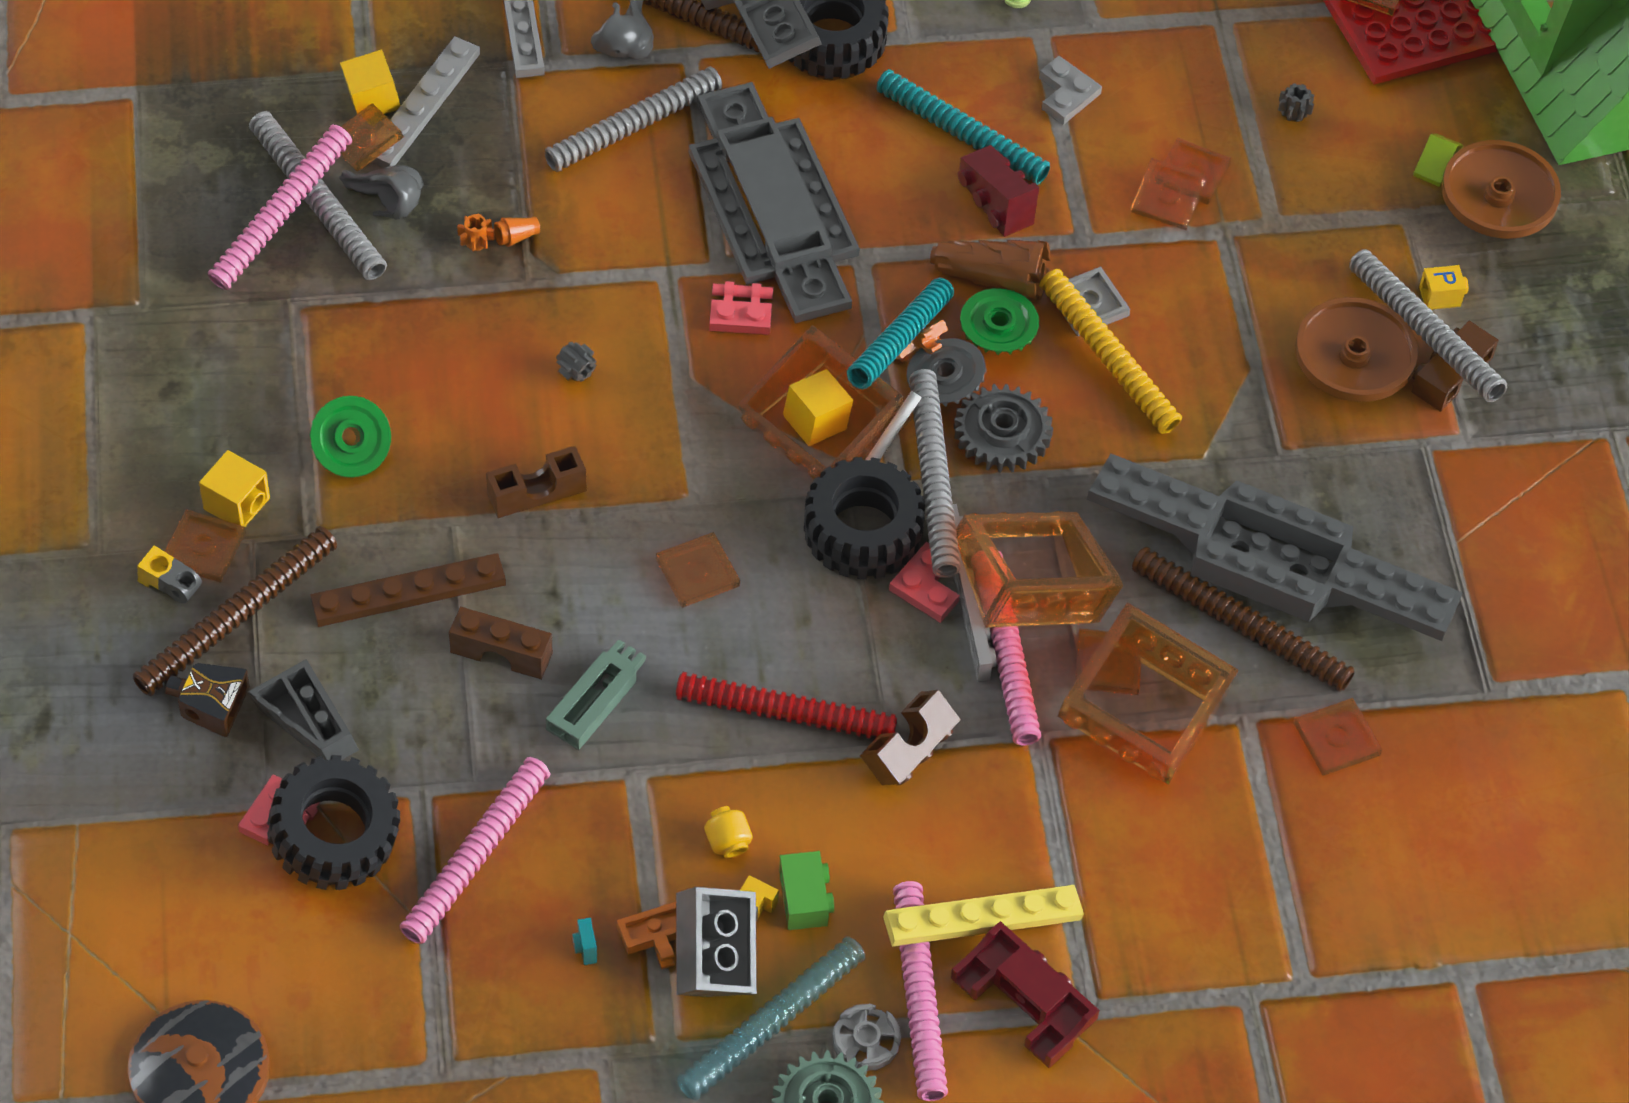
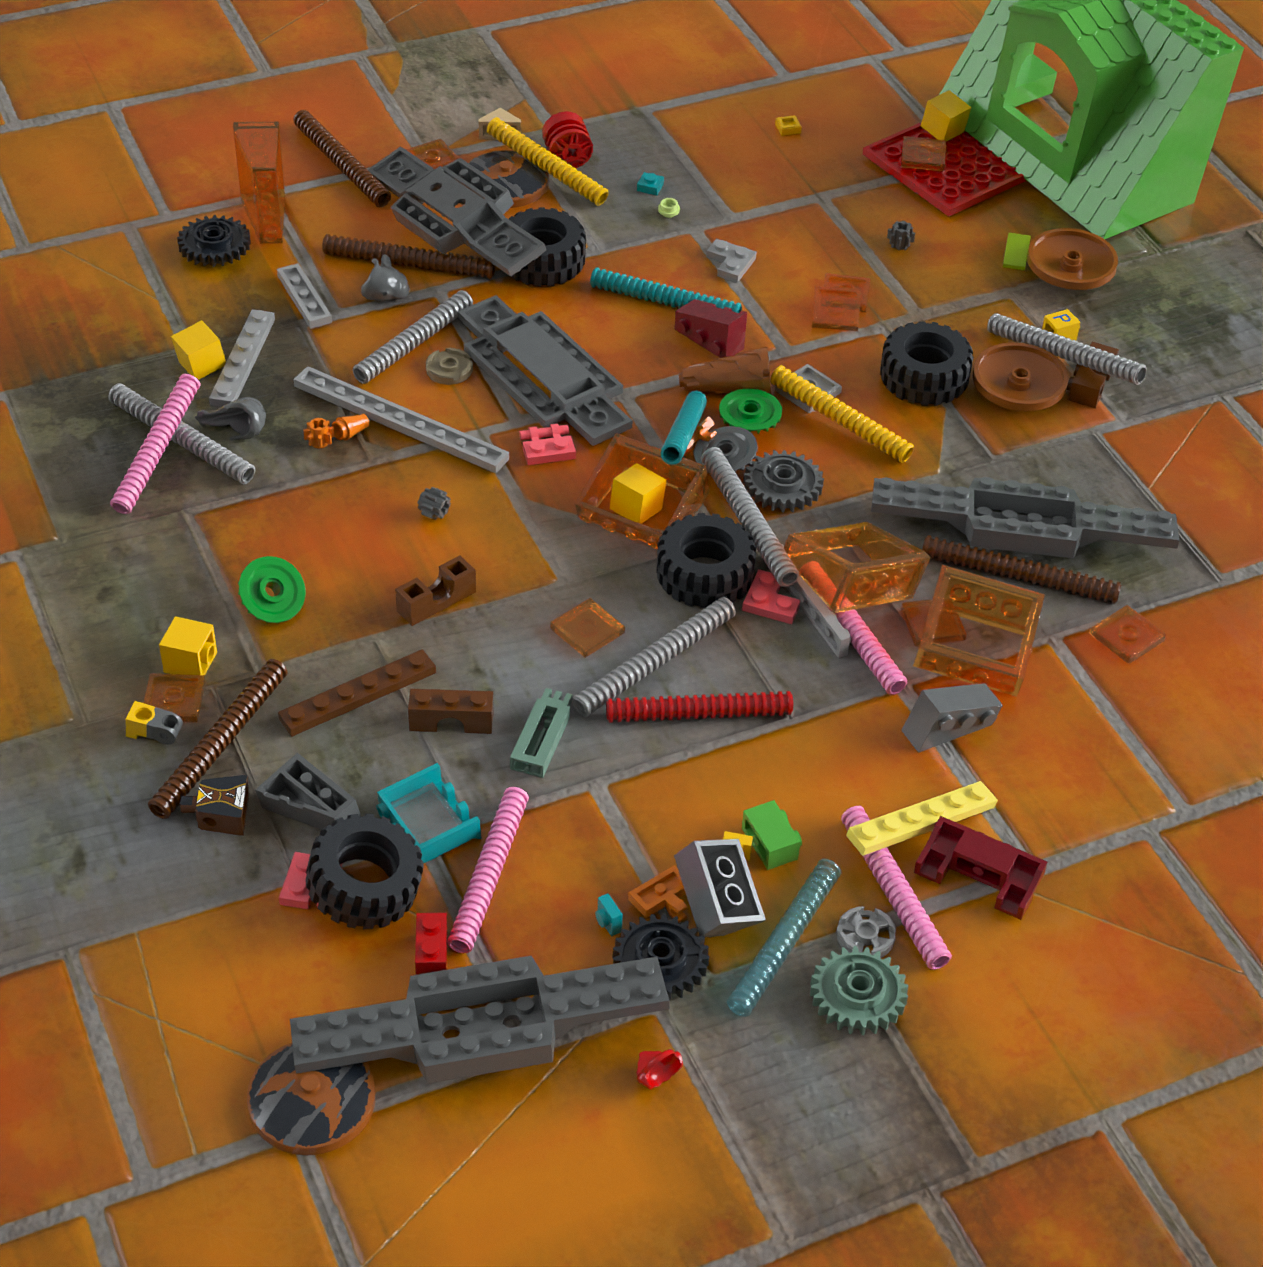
camera: 15 degrees left, 10 degrees down
clear orange tile [340,103,404,172] -> none
yellow head [704,806,753,858] -> none
arch [860,690,961,785] -> none
white piece [865,390,922,460] -> none
none -> dark grey piece [290,955,670,1084]
none -> light grey plate [294,366,509,473]
none -> window [376,763,482,863]
none -> red brick [415,913,448,975]
none -> dark tan tile [426,348,473,385]
none -> light grey piece [572,597,736,717]
none -> black gear [612,914,709,1001]
none -> black tyre [880,321,973,406]
none -> dark grey wedge [902,683,1003,753]

